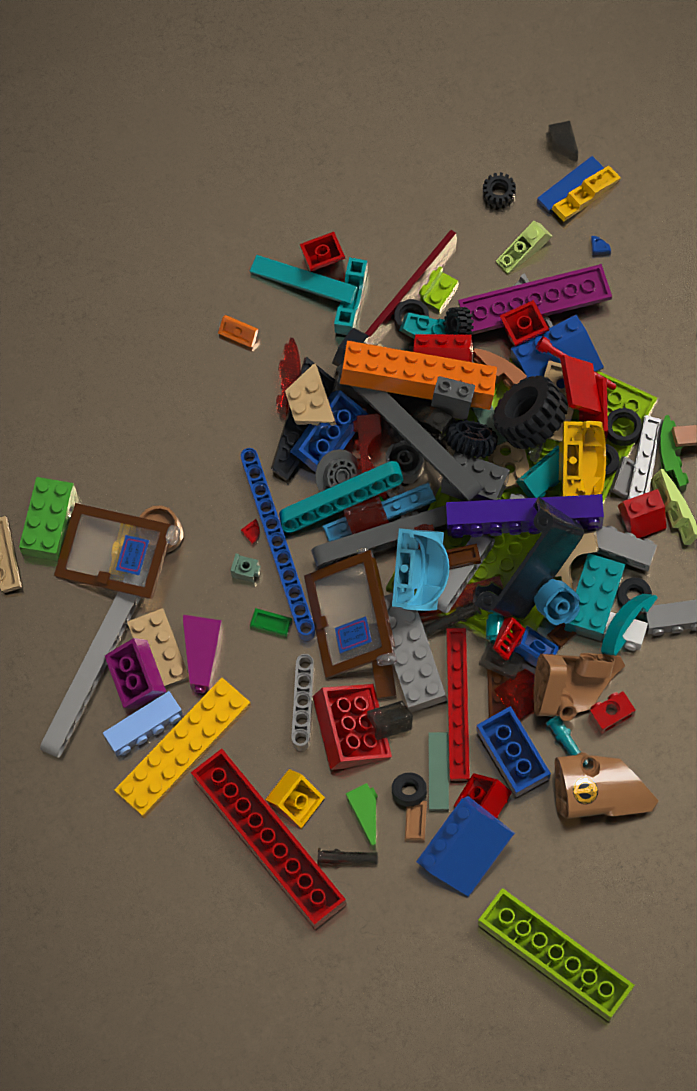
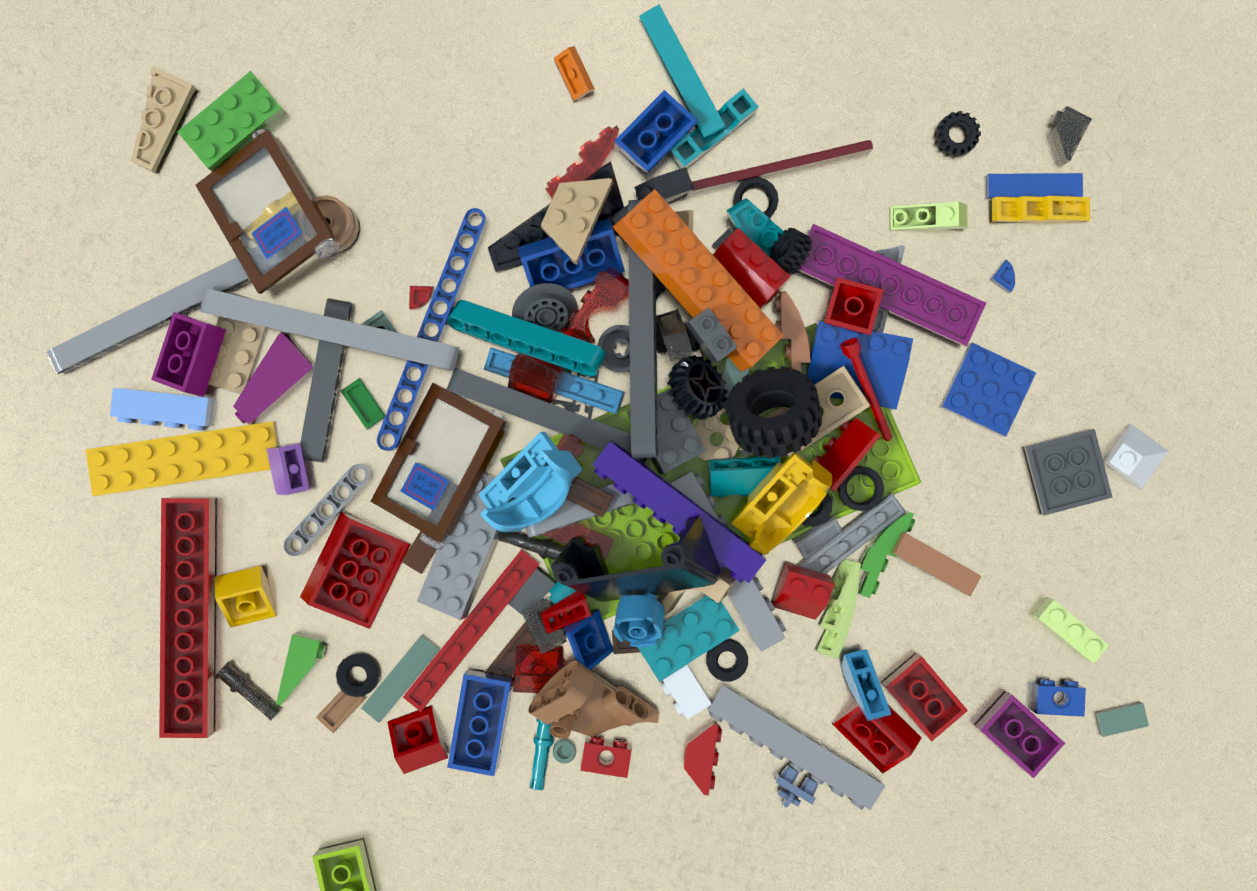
camera: 40 degrees right, 20 degrees up
red slope [300,232,346,272] -> none
clear smoke bracket [367,701,413,740] -> none
blue slope [416,796,515,897] -> none
lime bracket [419,266,459,313] -> none
medium nougat panel [554,752,659,819] -> none
red tile [560,355,602,415] -> none
teal slope [601,594,658,656] -> none
none -> light grey beam [200,288,460,371]
none -> medium lavender brick [267,443,310,495]
none -> dark grey beam [300,298,352,463]
none -> dark grey tile [508,567,556,619]
none -> sand green tile [553,739,576,764]
none -> blue slope [614,90,698,173]
none -> red slope [683,721,722,796]
none -> blue plate [941,342,1036,437]

